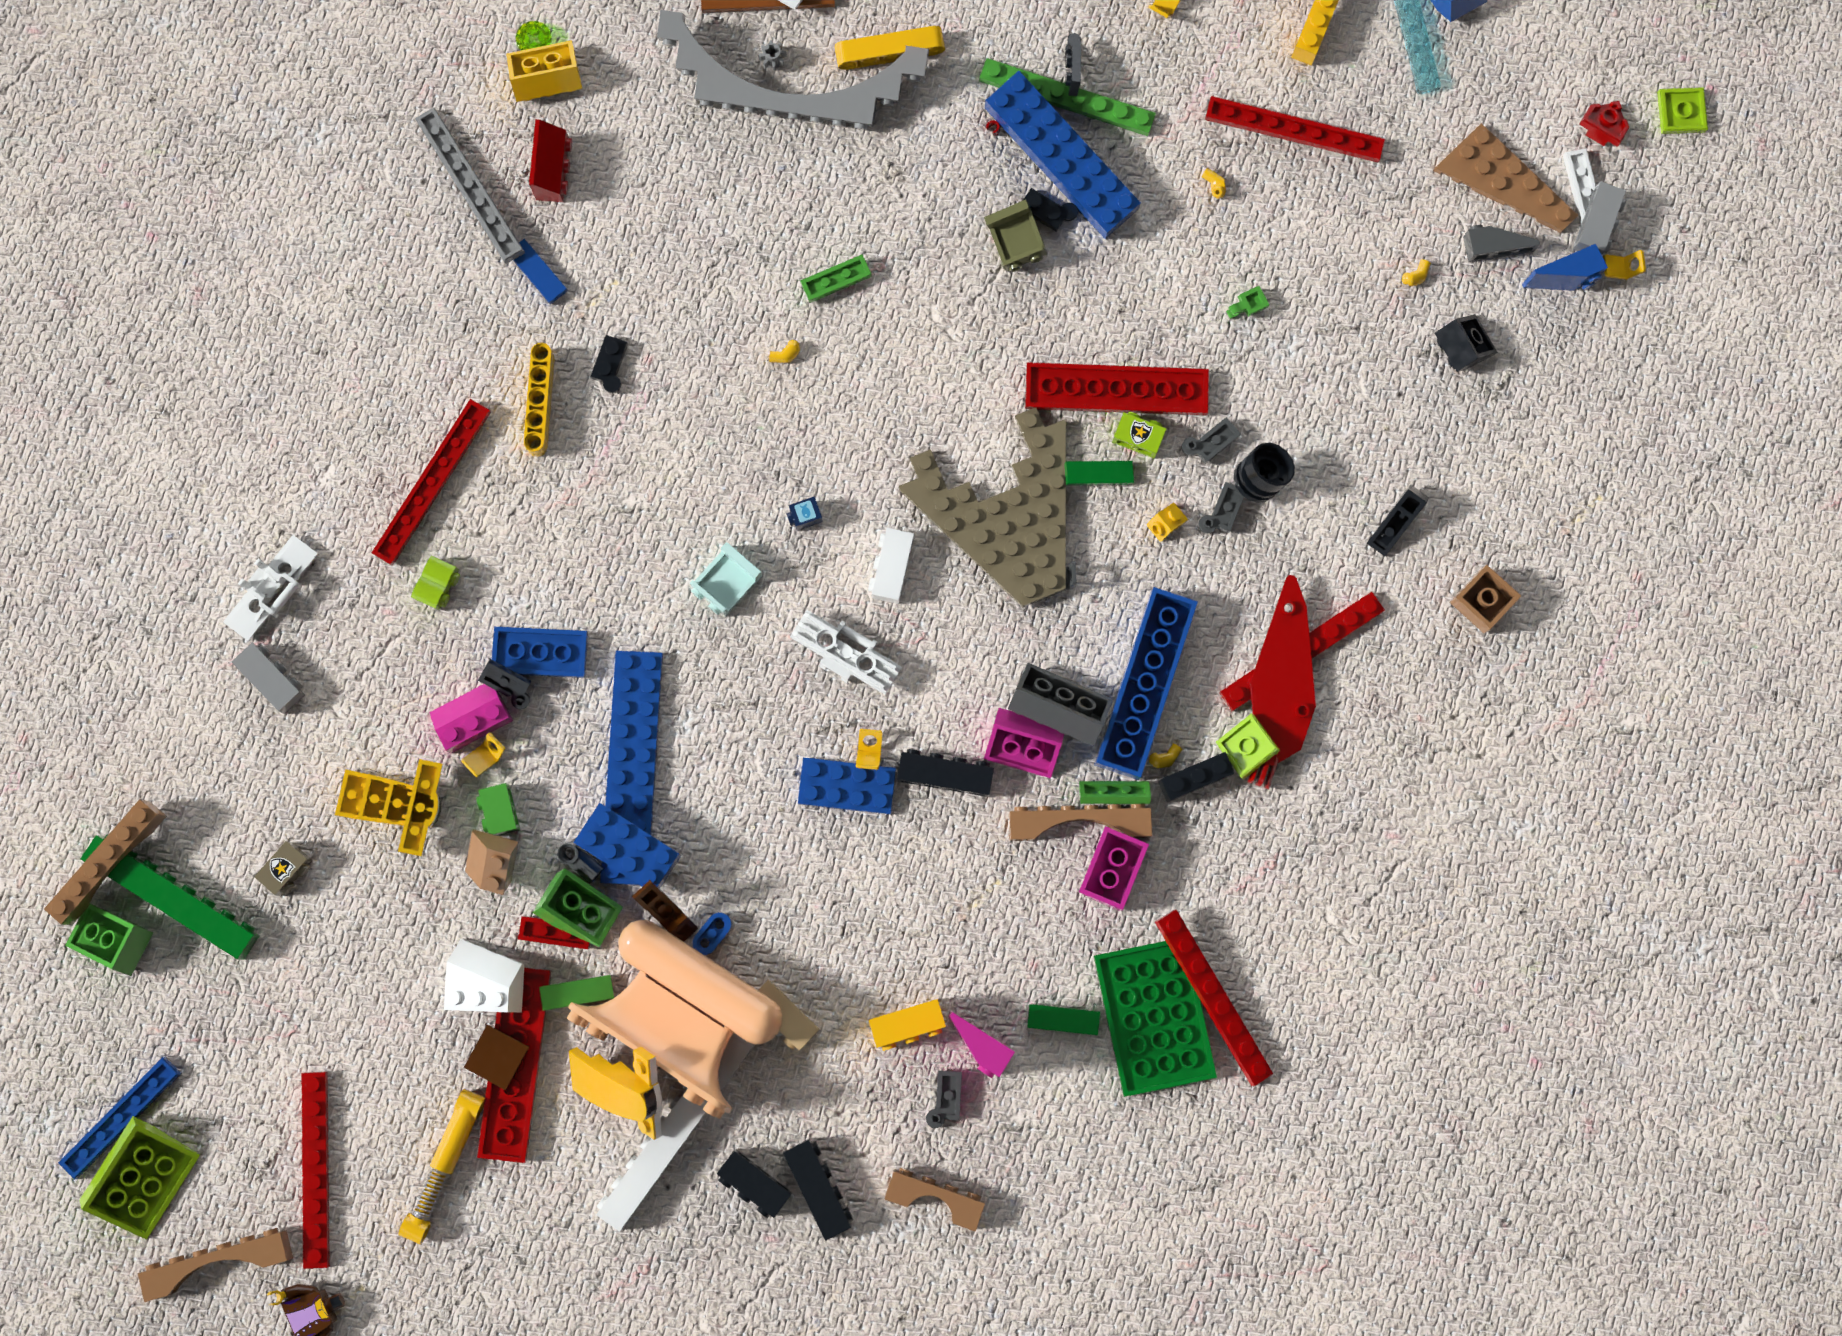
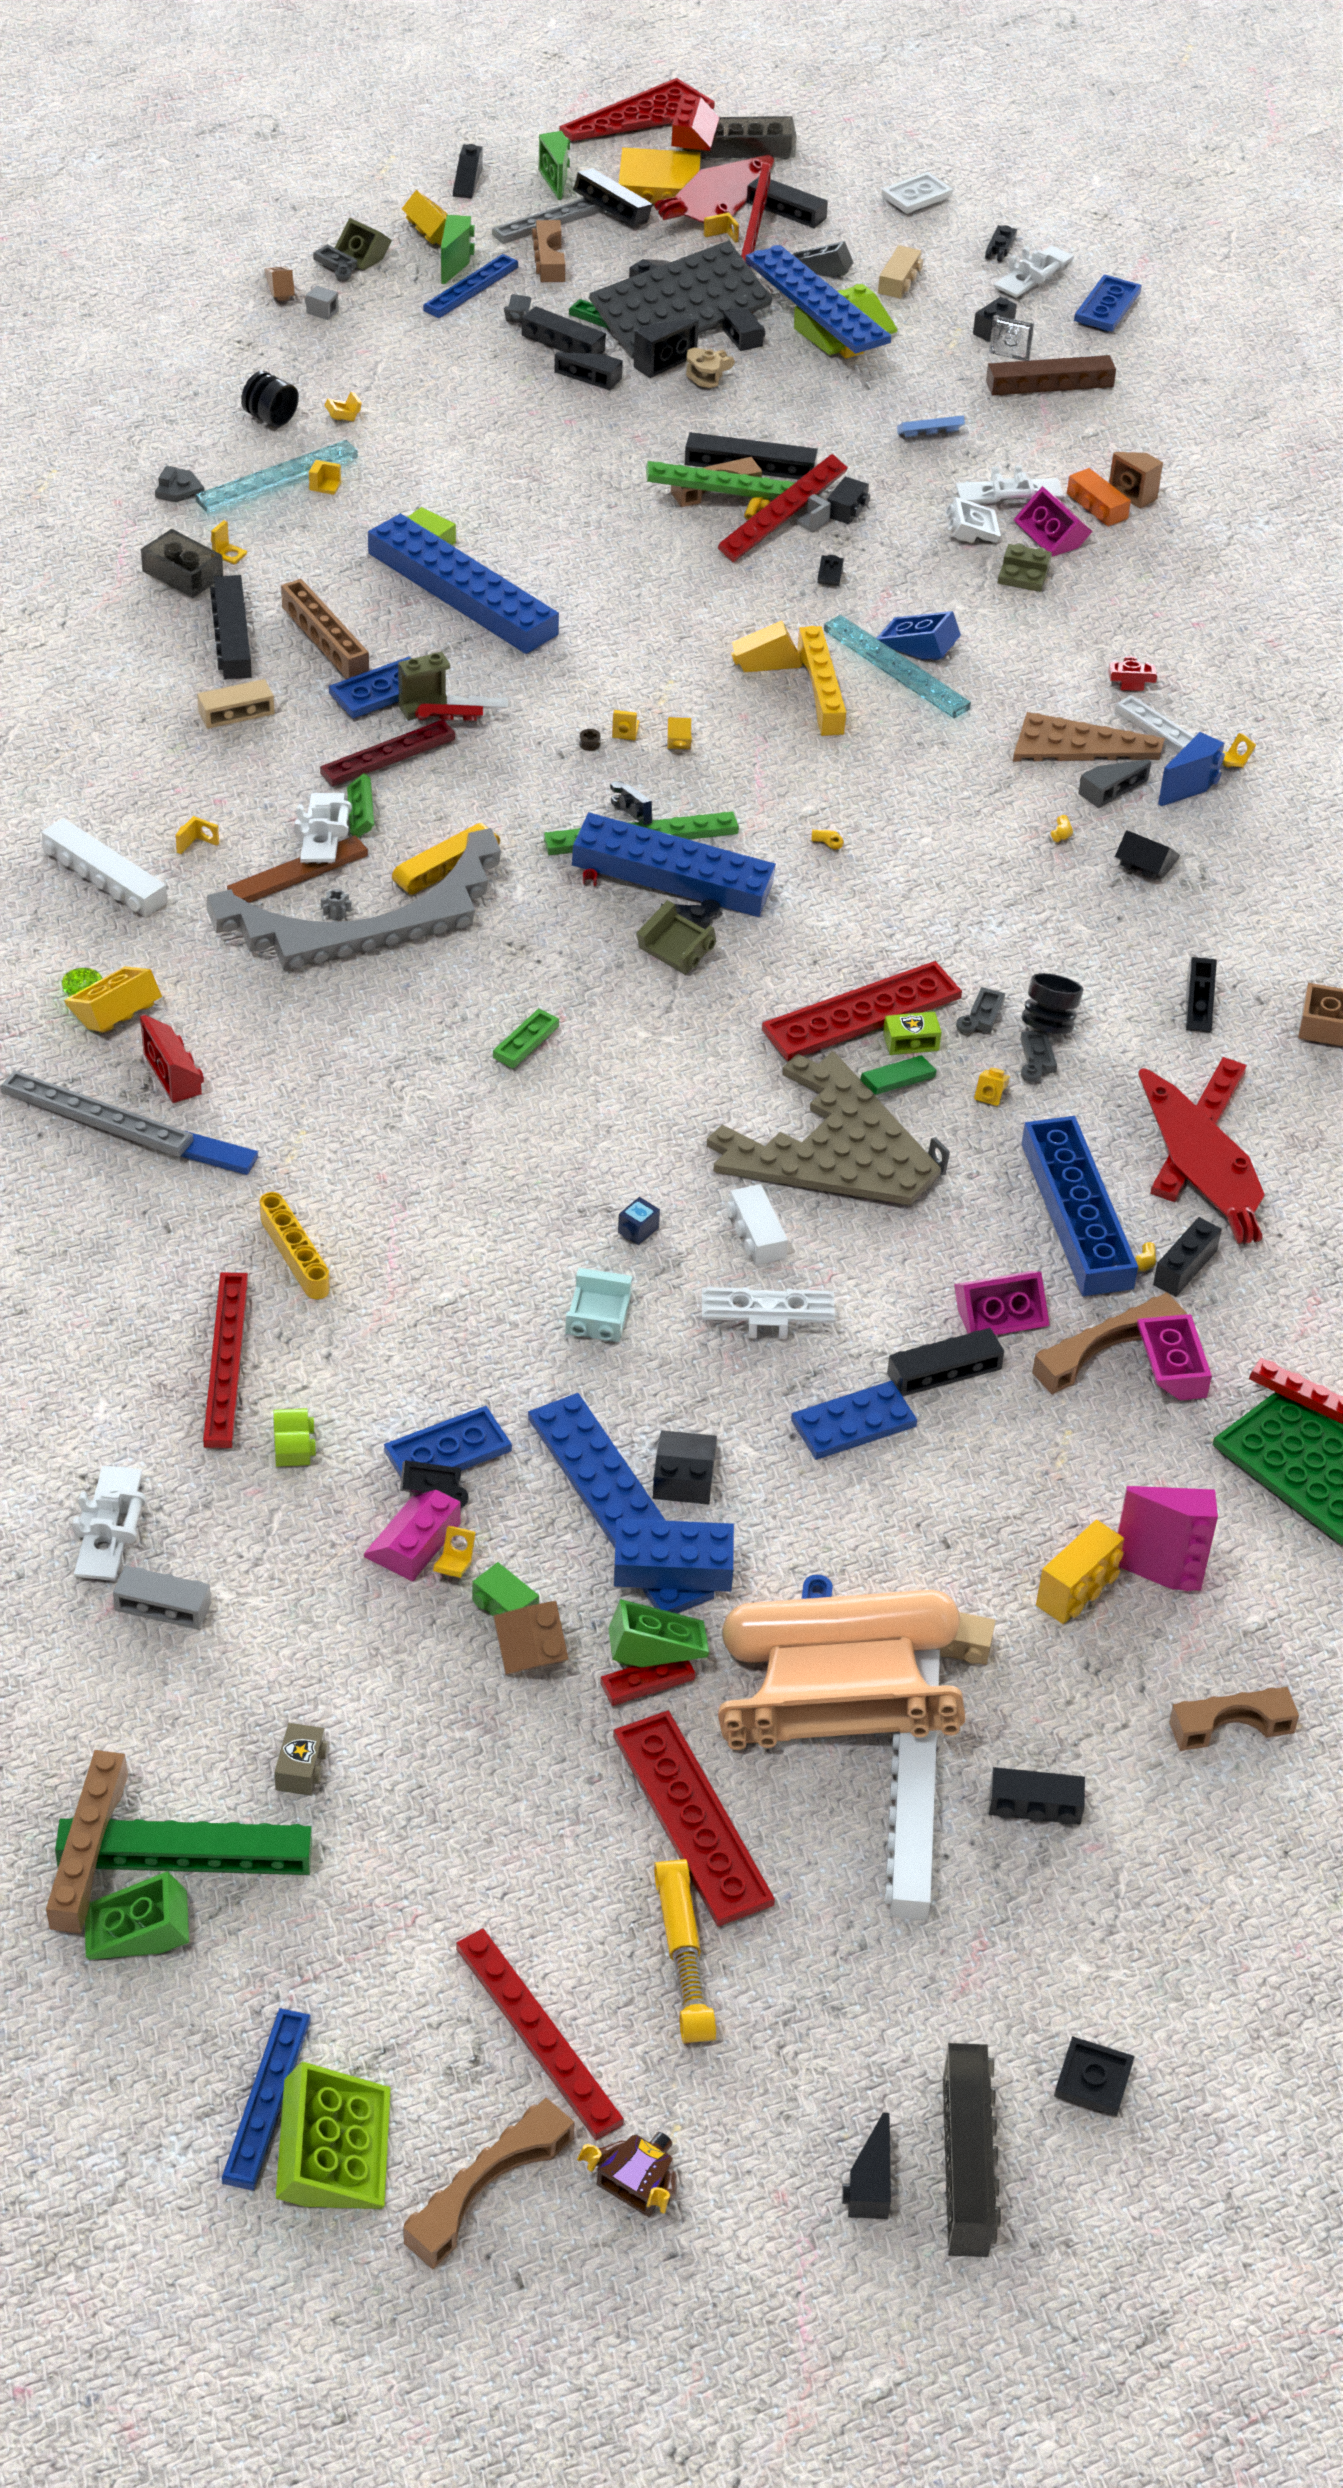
camera: 30 degrees left, 35 degrees down
yellow slope [335,759,443,857] -> none
white wedge [444,939,524,1012] -> none
reddish brown tile [463,1024,530,1090] -> none
bright green tile [539,975,614,1011] -> none
dark grey piece [557,841,604,884] -> none
yellow slope [569,1046,662,1140] -> none
black hinge [590,335,628,394] -> none
reddish brown slope [632,880,698,942] -> none
yellow arm [769,340,801,363] -> none
black brick [783,1138,854,1241] -> none
yellow bracket [856,729,883,770] -> none
dark grey hinge [926,1070,962,1128] -> none
dark grey brick [1008,663,1114,746] -> none
green tile [1027,1004,1100,1035] -> none
bright green plate [1079,781,1151,804] -> none
red plate [1205,96,1385,163] -> none
lime tile [1216,713,1280,779] -> none
bright green plate [1226,286,1269,319] -> none
light grey brick [1572,181,1626,255] -> none
lime tile [1657,87,1708,134] -> none
none -> black slope [652,1430,717,1505]

